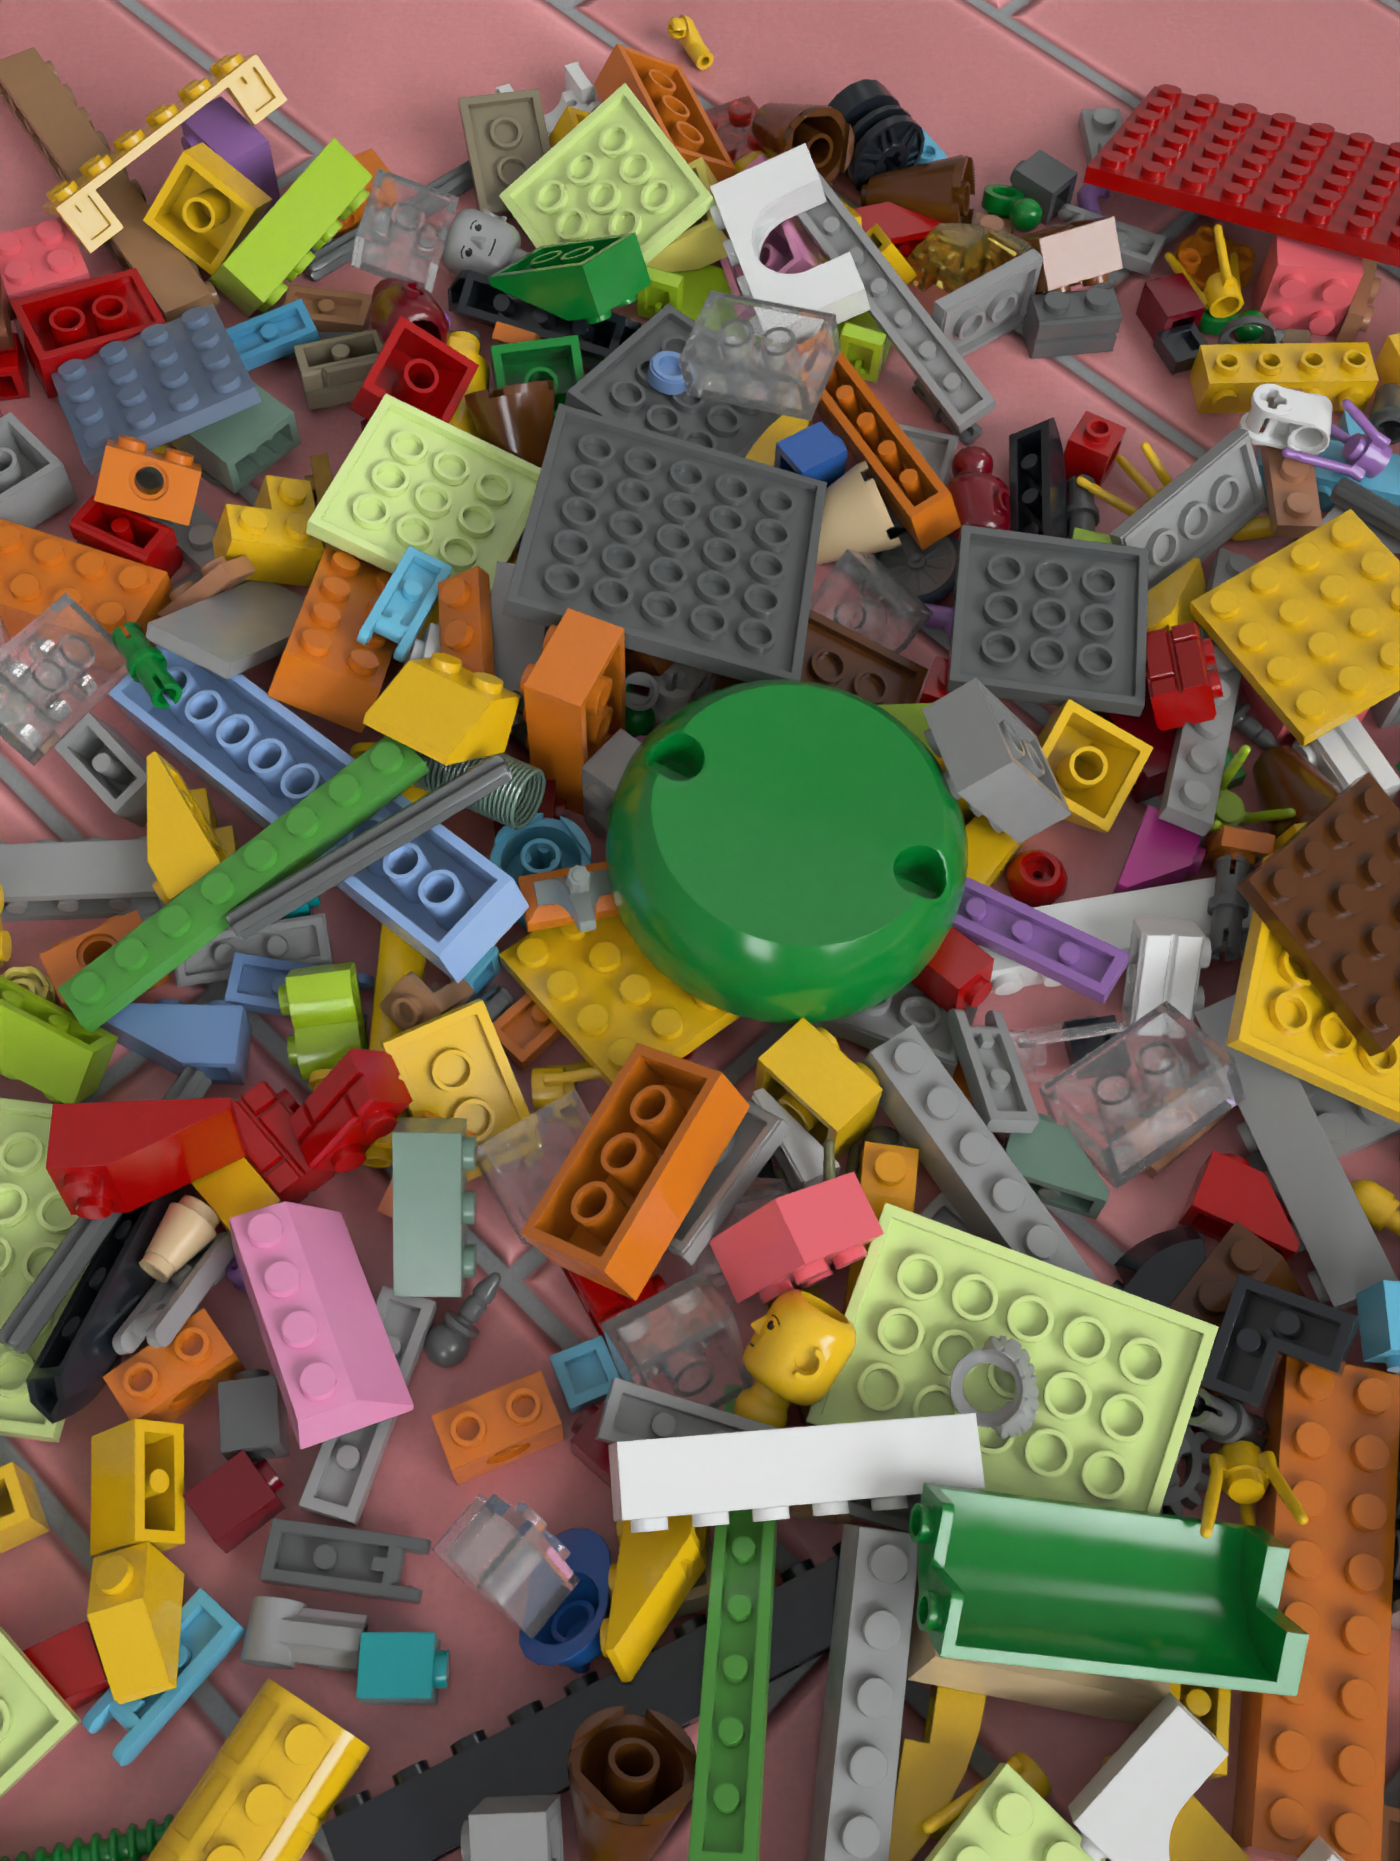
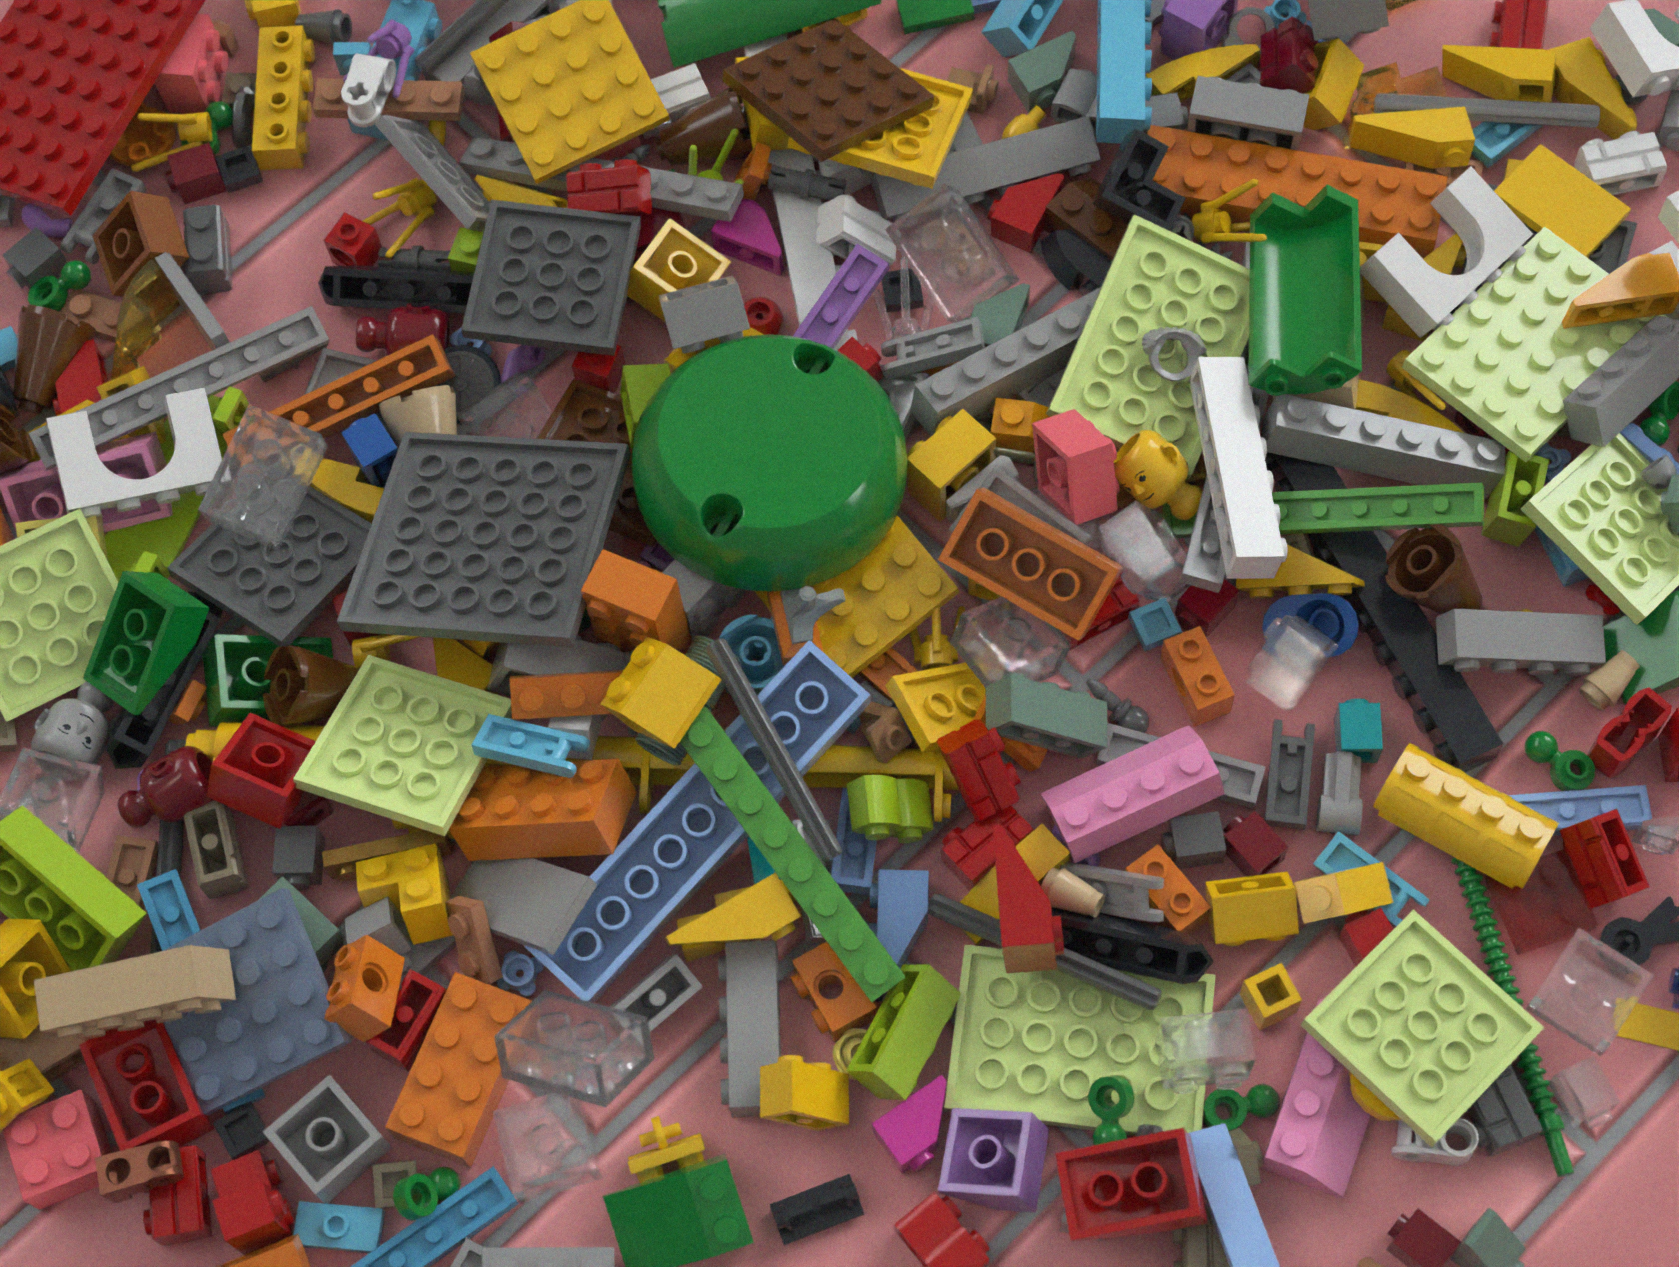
camera: 80 degrees left, 5 degrees up
green pin [111,622,183,709] -> none
medium blue tile [647,351,693,395] -> none
none -> tan brick [34,945,236,1040]
none -> black plate [213,1101,270,1160]
none -> dark grey brick [272,826,325,890]
none -> light grey brick [343,896,412,955]

